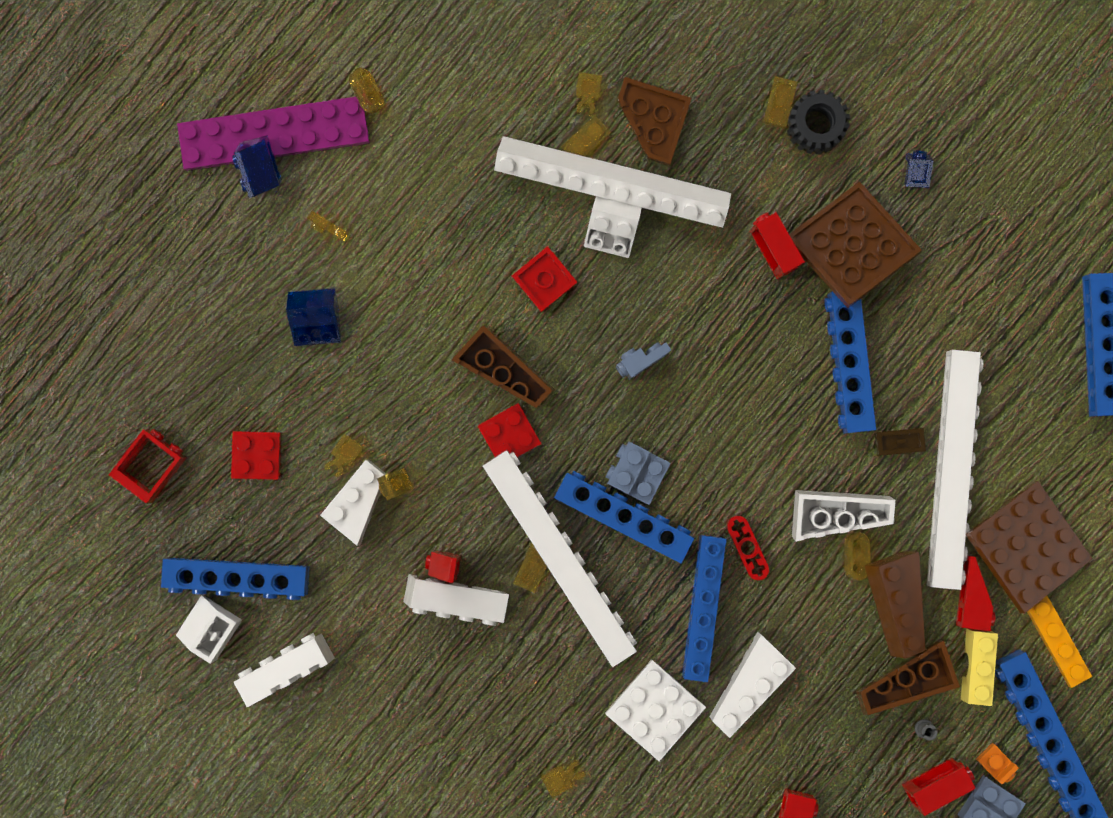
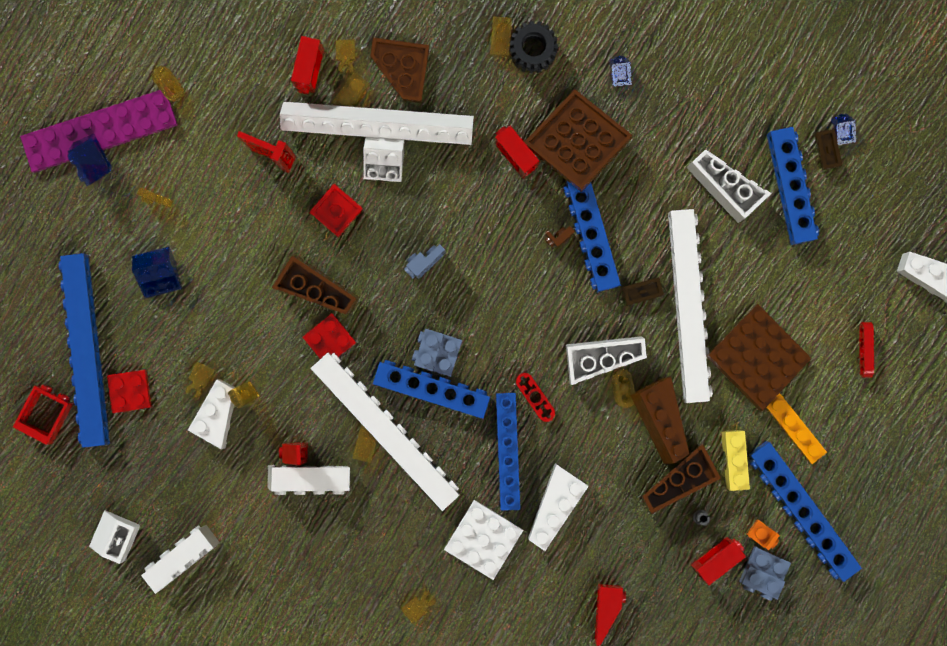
camera: 10 degrees left, 0 degrees up
blue brick [161,558,310,600] -> none
red slope [956,555,995,631] -> none
none -> blue brick [59,253,110,448]
none -> red fence [237,131,296,173]
none -> red window [291,36,324,95]
none -> reddish brown bracket [544,226,575,249]
none -> white wedge [686,150,772,223]

